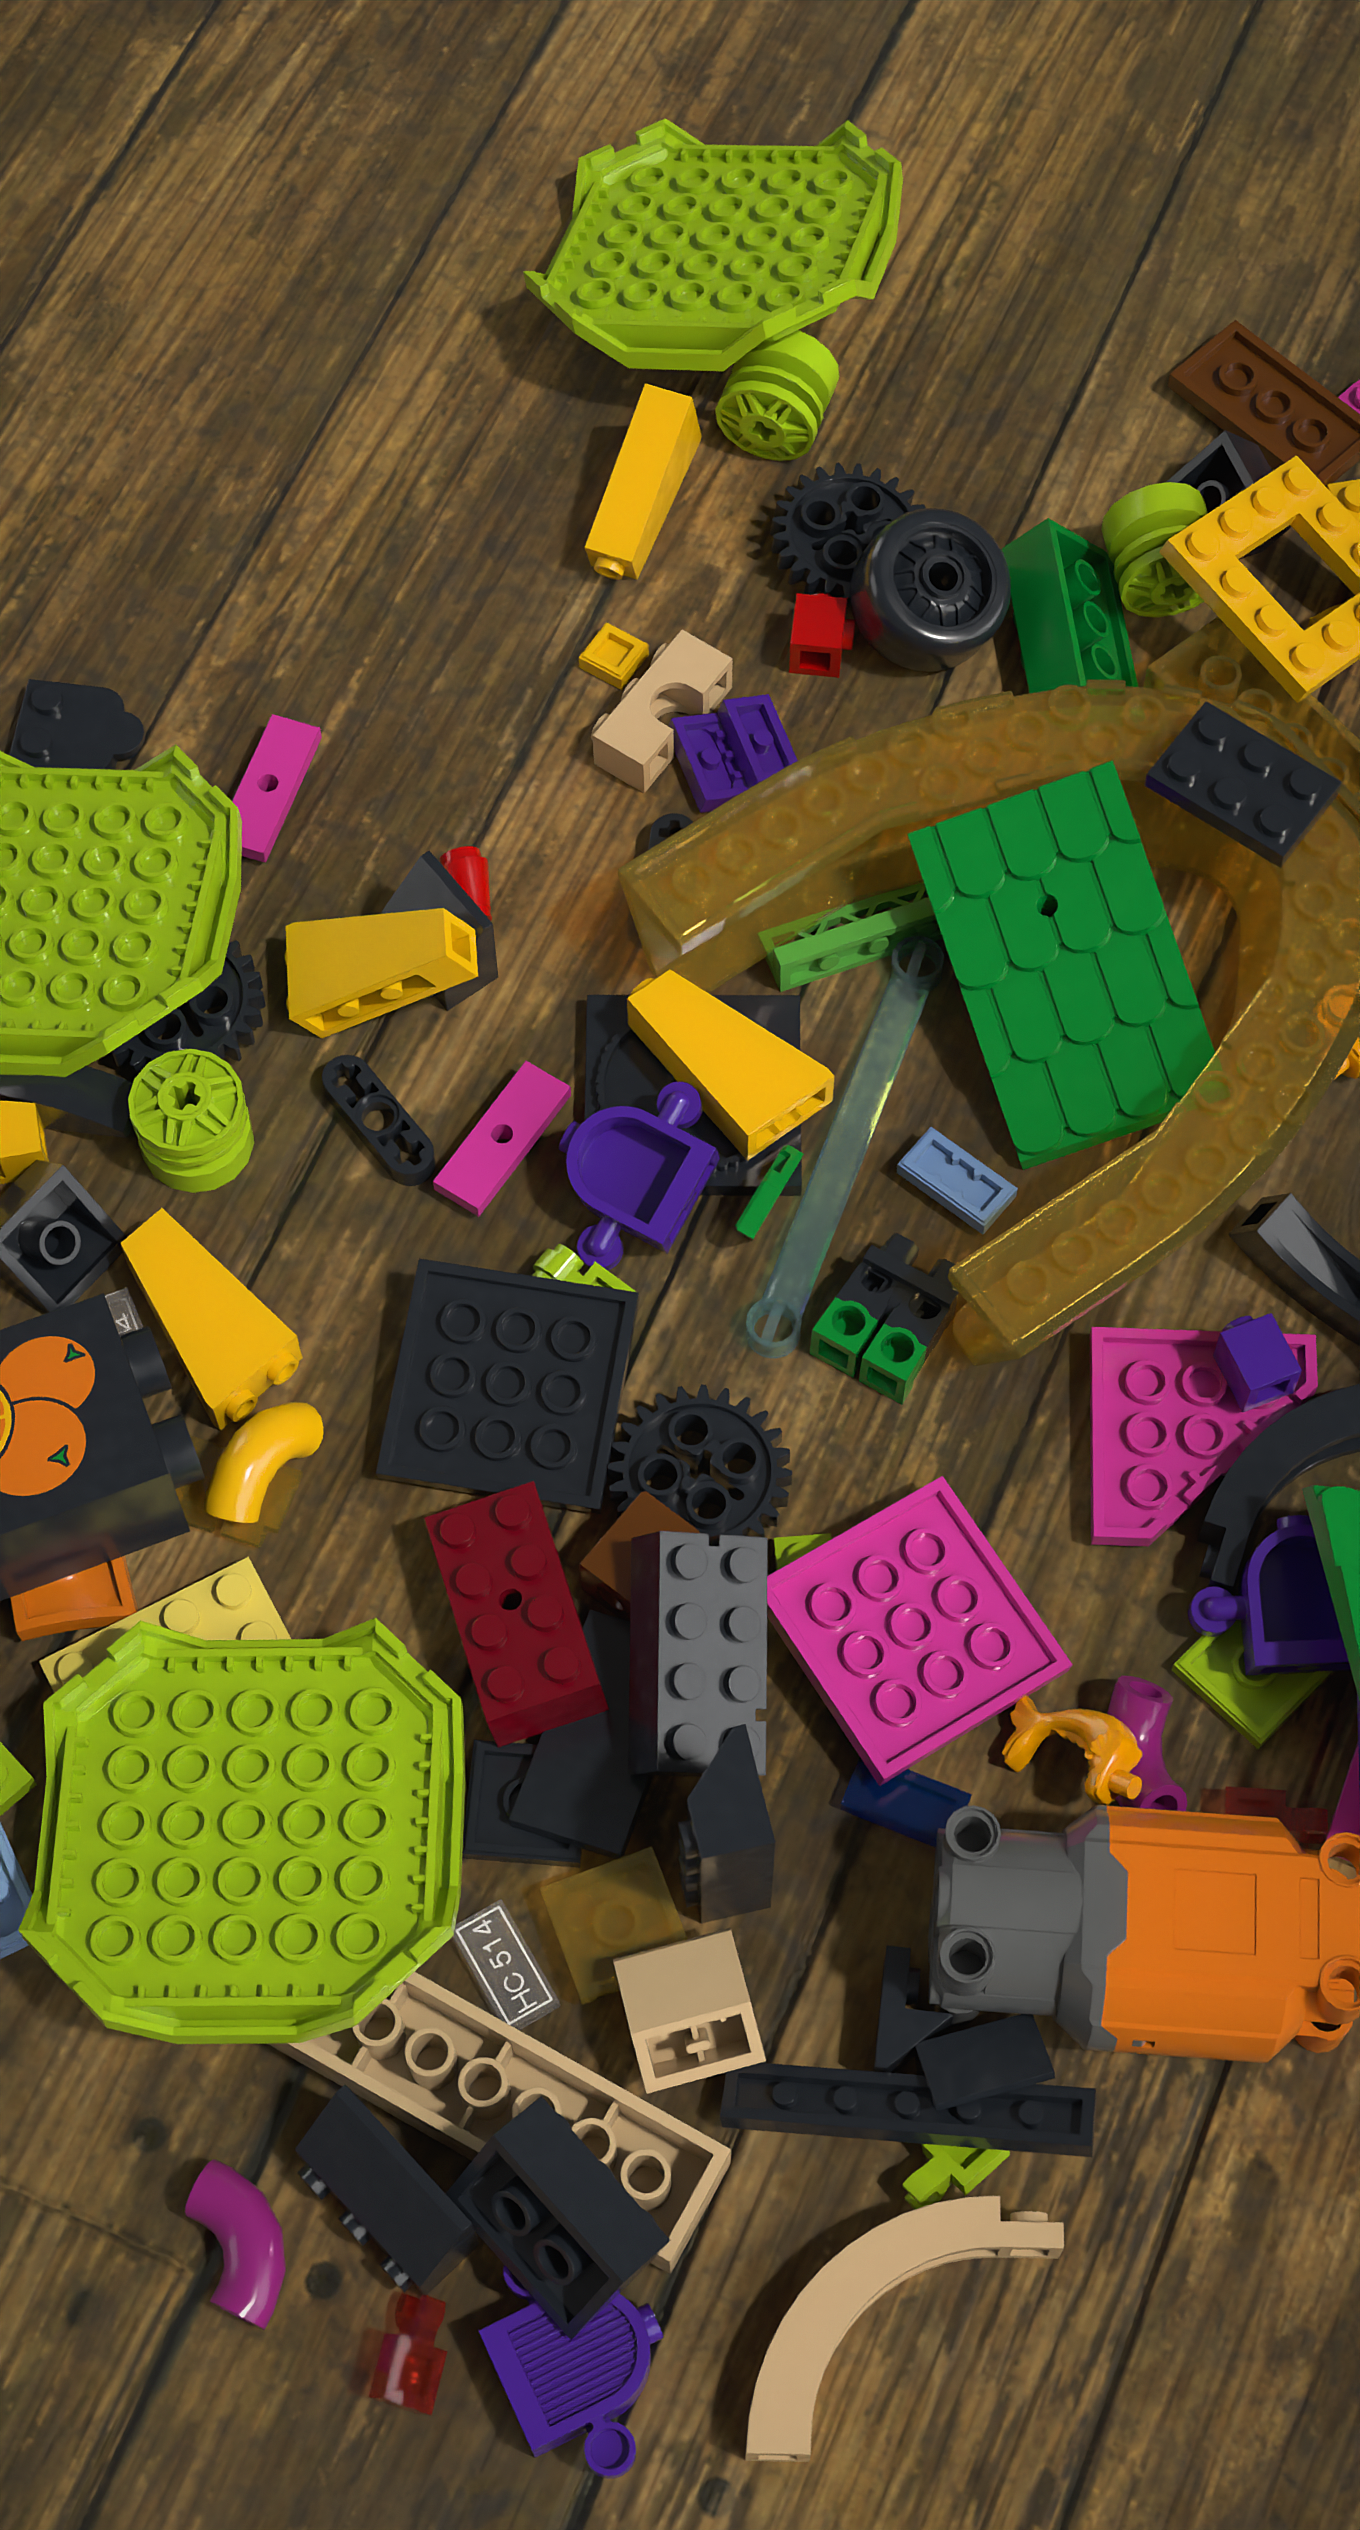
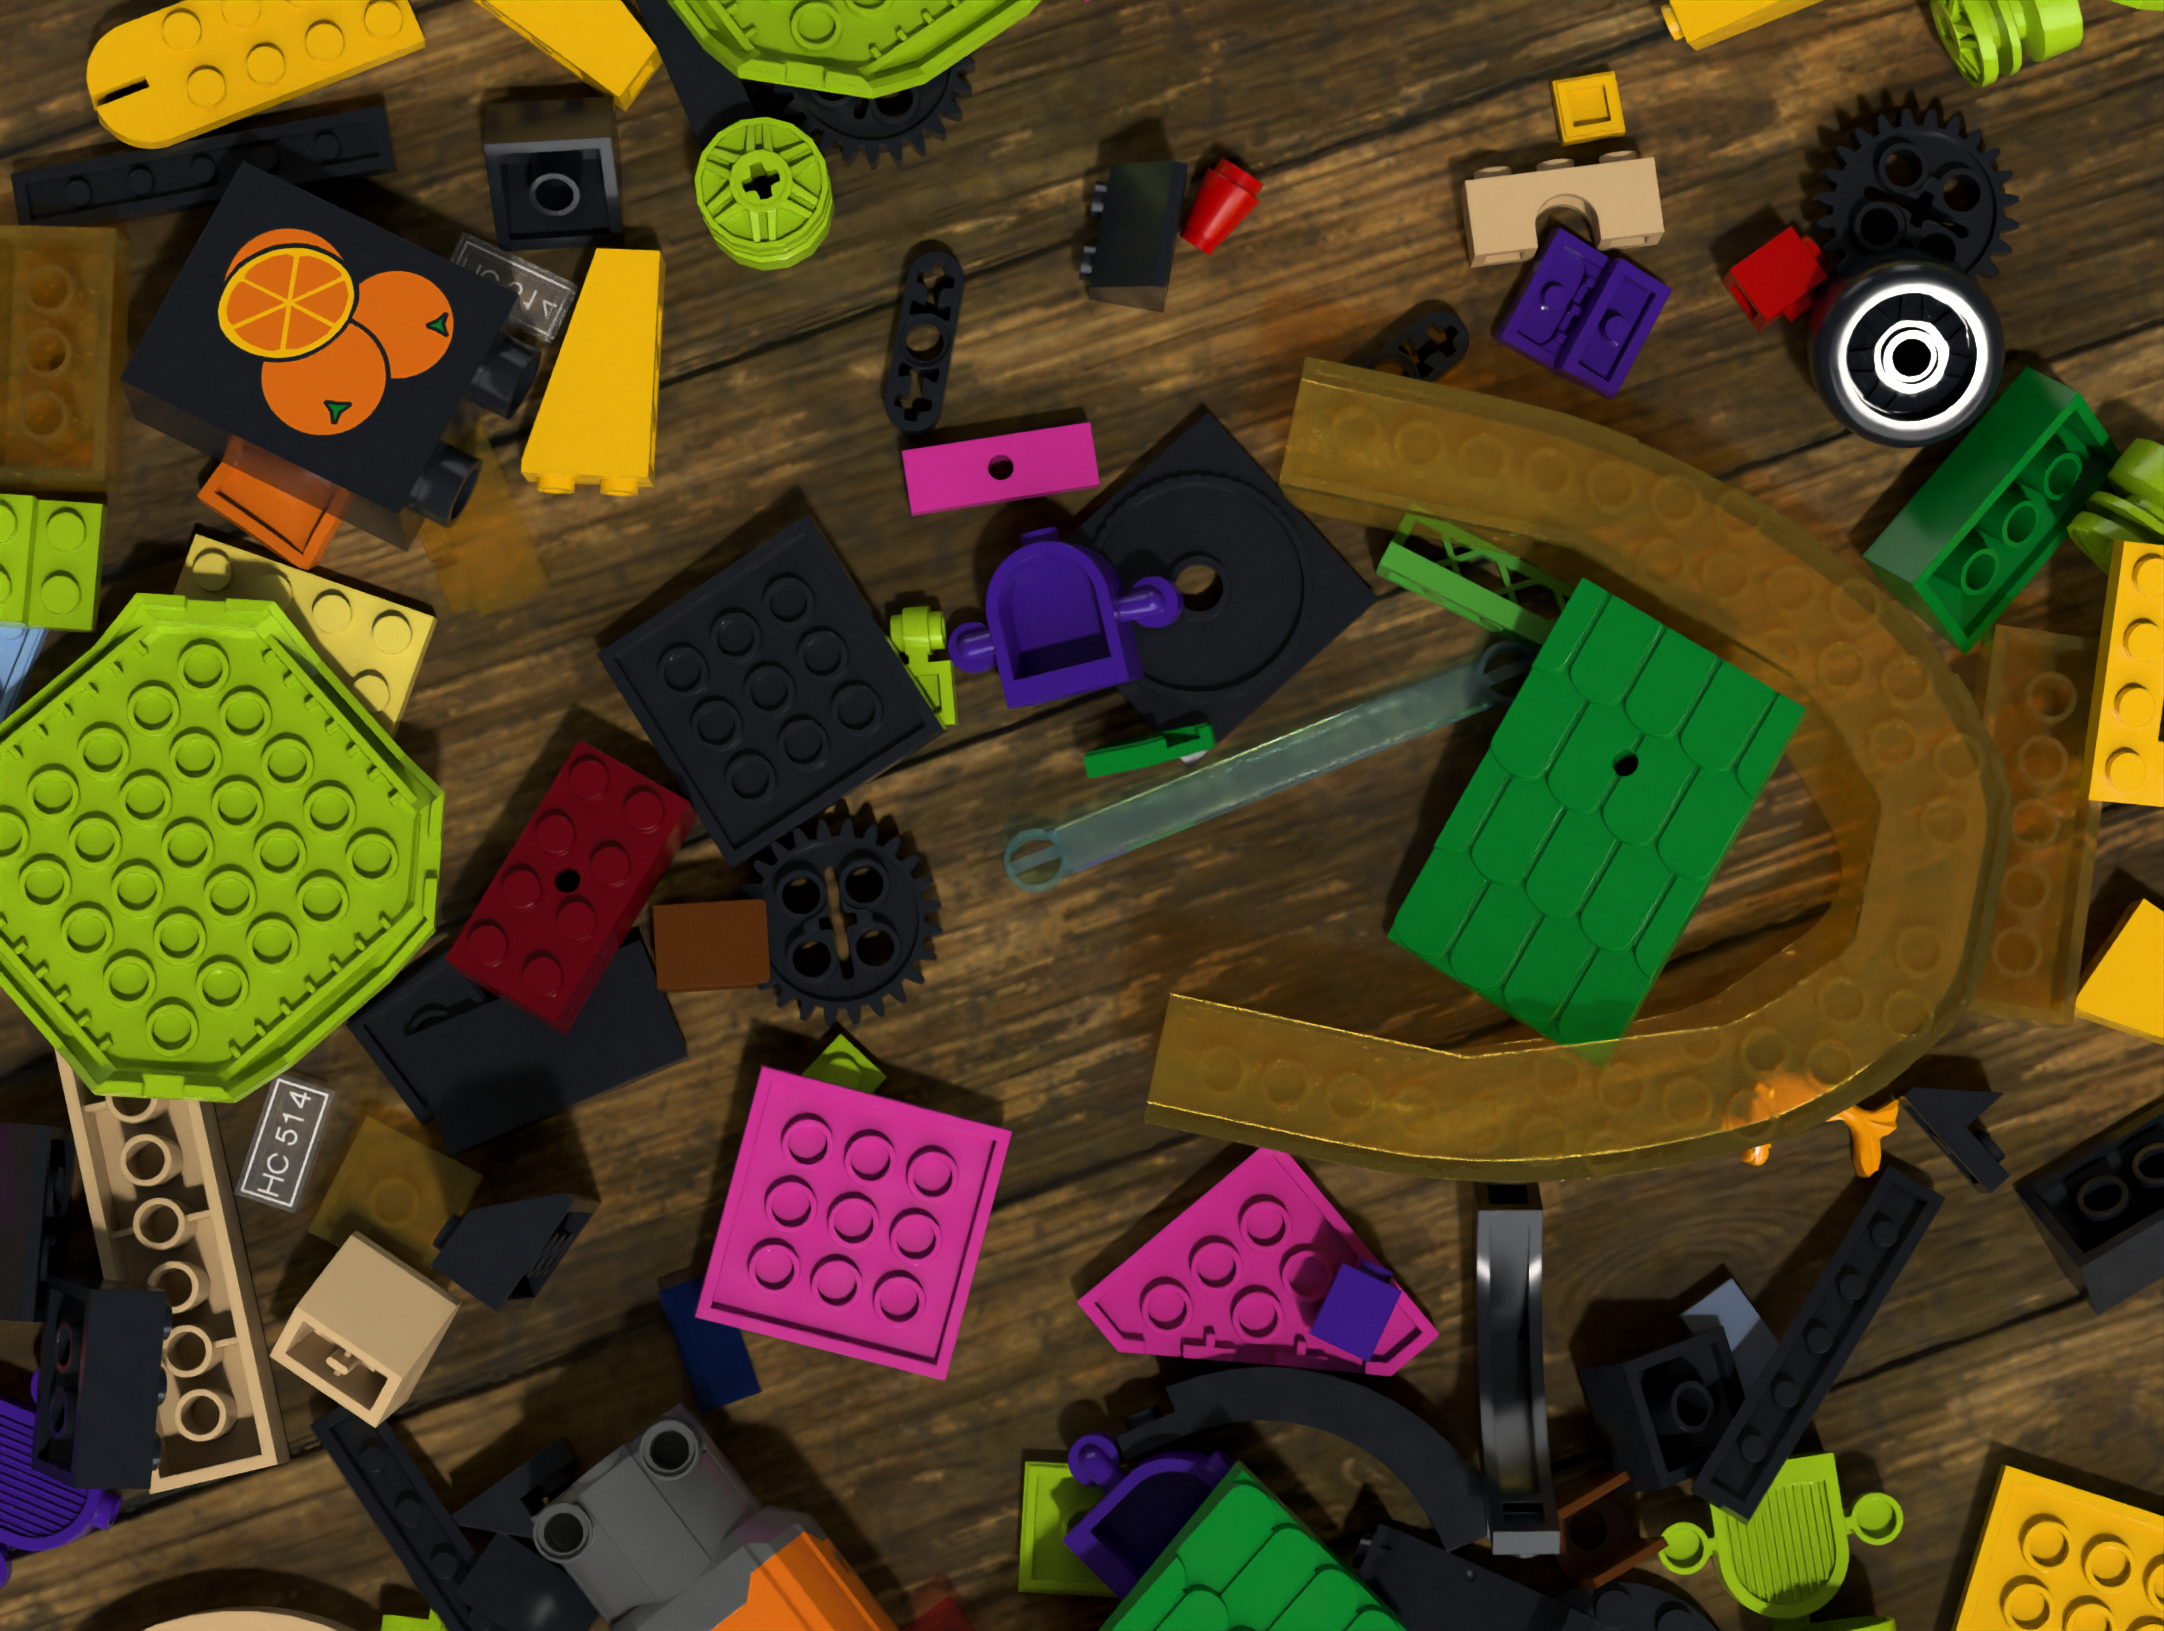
camera: 50 degrees right, 20 degrees up
yellow cylinder [202,1402,323,1523] -> none
yellow slope [285,908,478,1038] -> none
yellow slope [627,969,835,1160] -> none
piece [628,1531,768,1777] -> none
hips [810,1233,964,1405] -> none
medium blue plate [897,1127,1018,1234] -> none
light orange animal [1002,1696,1143,1805] -> none
magenta cylinder [1107,1676,1188,1811] -> none
black plate [1144,701,1342,868] -> none

